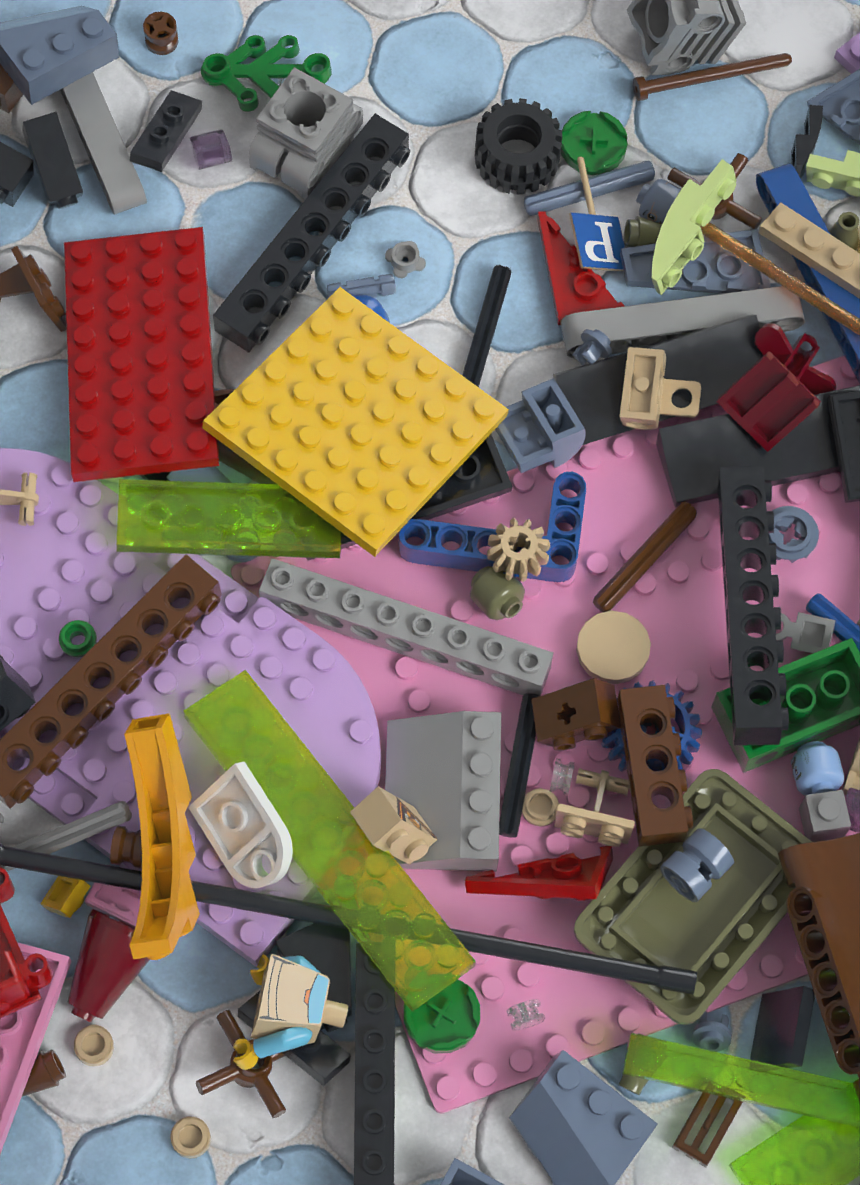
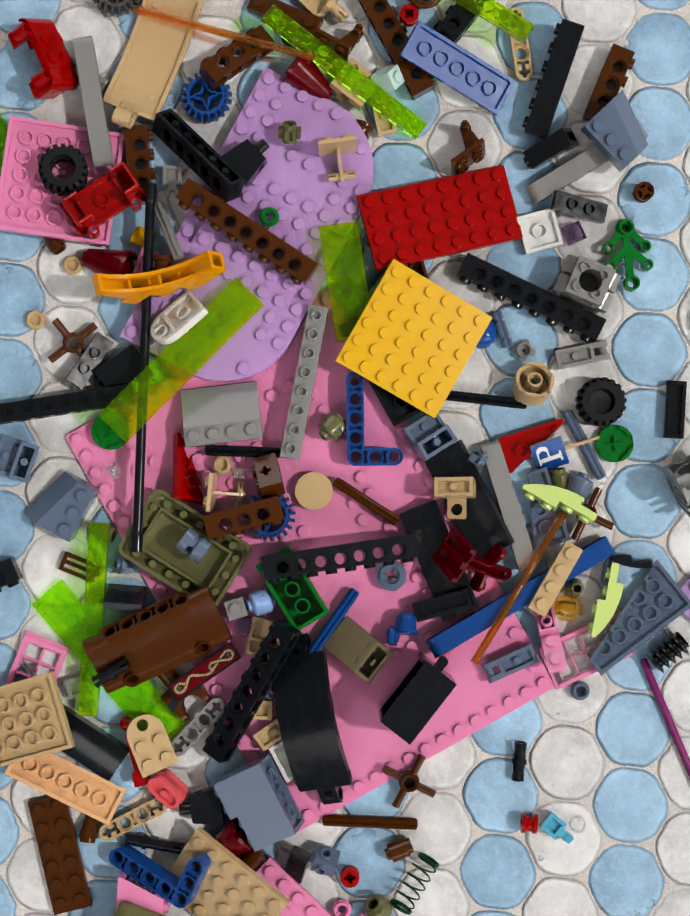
camera: 90 degrees right, 20 degrees up
torso [233,954,348,1070] -> none
tan brick [350,786,438,865] -> none
tan gear [487,517,550,582] -> none
reddish brown bar [633,53,792,101] -> none
light grey plate [776,612,836,653] -> none
none -> tan brick [512,362,554,406]
none -> white plate [517,208,563,255]
none -> light grey plate [554,340,610,370]
none -> black plate [663,380,687,439]

